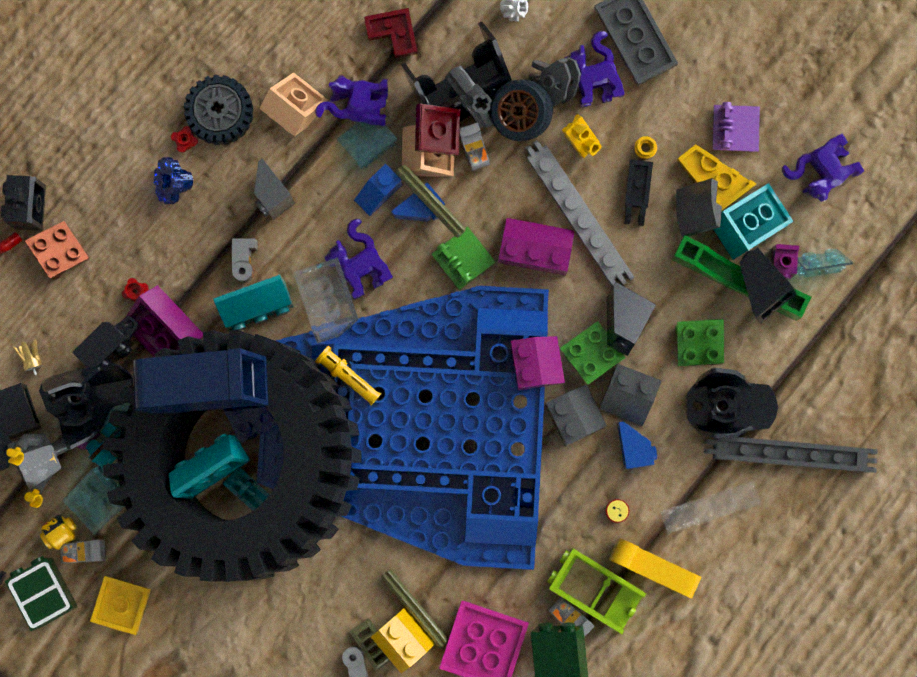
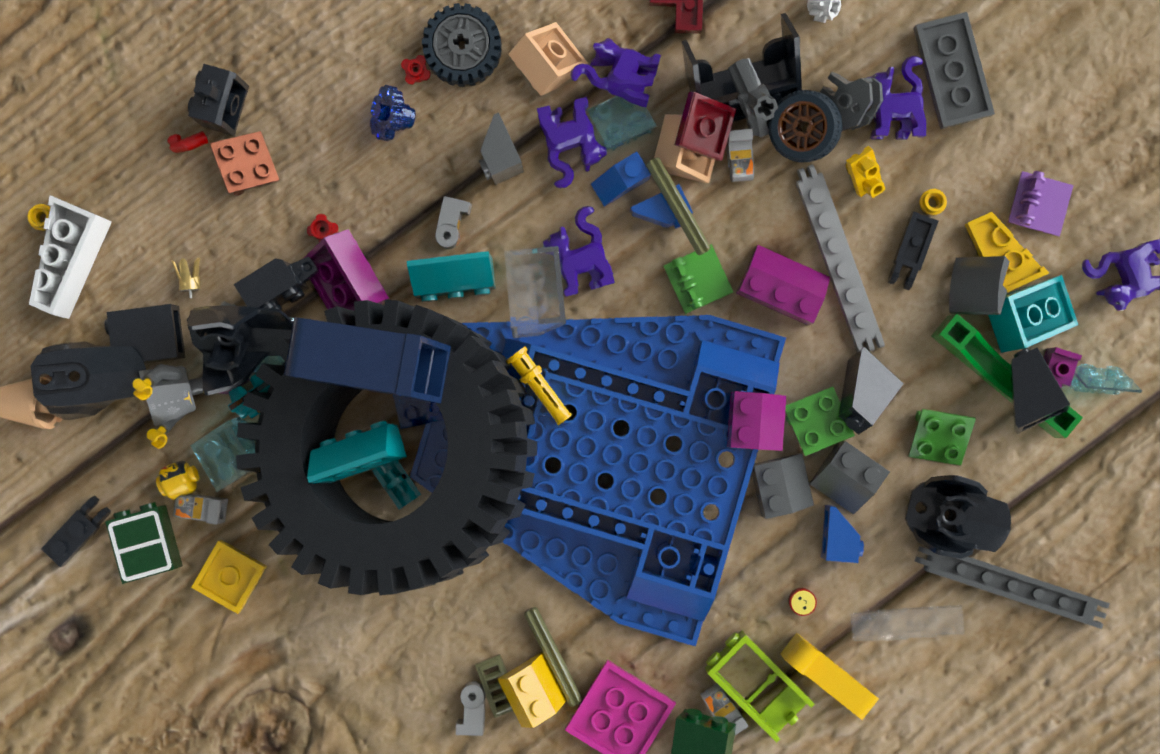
camera: 10 degrees right, 5 degrees up
none -> dark purple animal [537,97,607,189]

